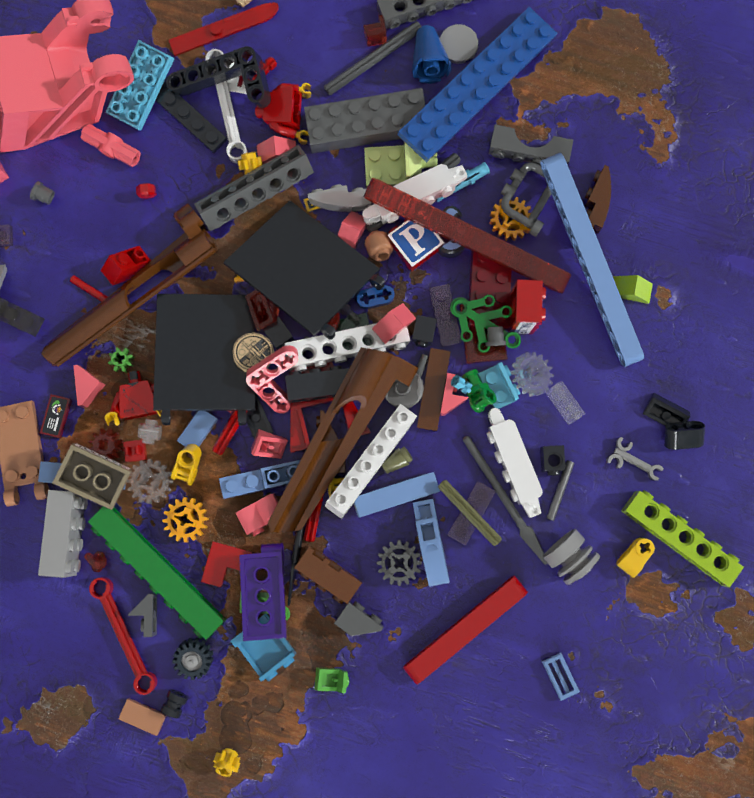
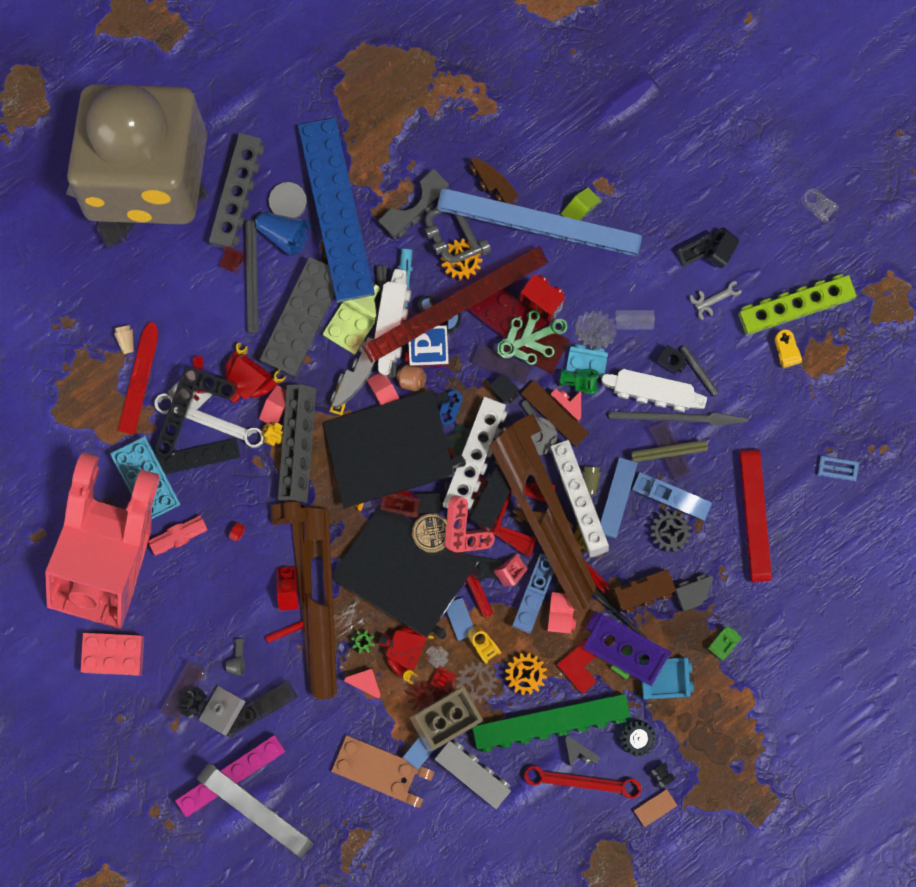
camera: 60 degrees left, 0 degrees up
dark grey piece [30,181,55,205] -> none
tile [40,394,72,439] -> none
clear red plate [84,551,107,572] -> none
yellow gear [213,748,240,777] -> none
coral slope [372,303,416,344] -> none
medium azure piece [451,375,473,394] -> none
dark grey piece [485,326,506,346] -> none
light grey wheel [542,529,600,585] -> none
none -> dark grey bar [226,639,245,676]

